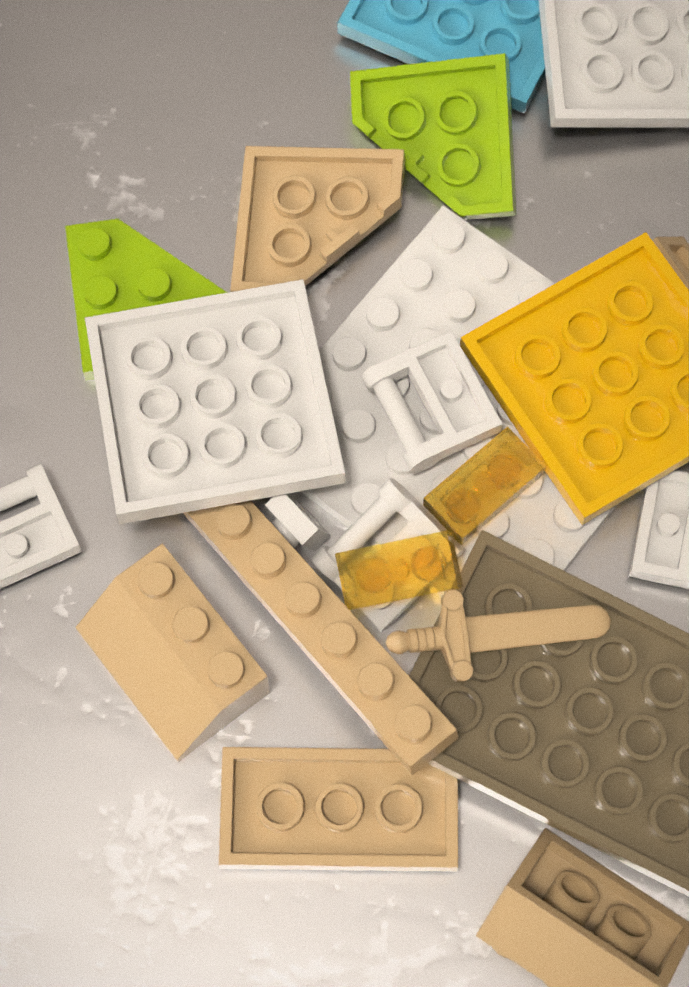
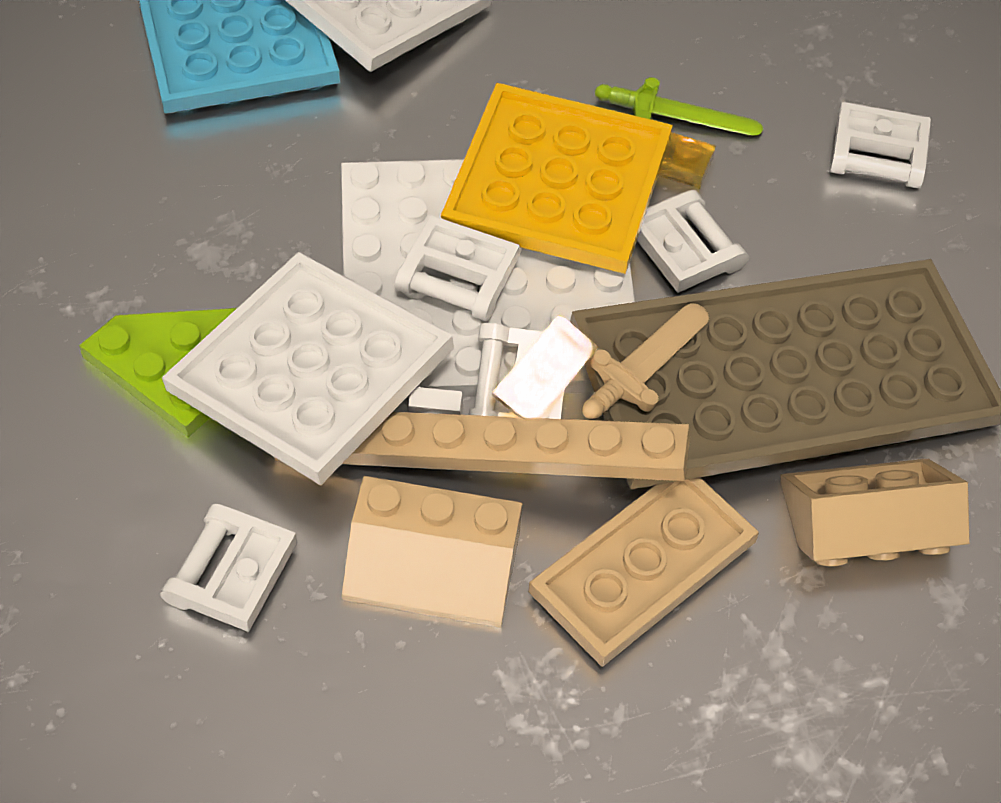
camera: 45 degrees left, 15 degrees down
tan plate [230,146,405,292] -> none
lime plate [350,53,517,220] -> none
clear yellow plate [423,426,546,545] -> none

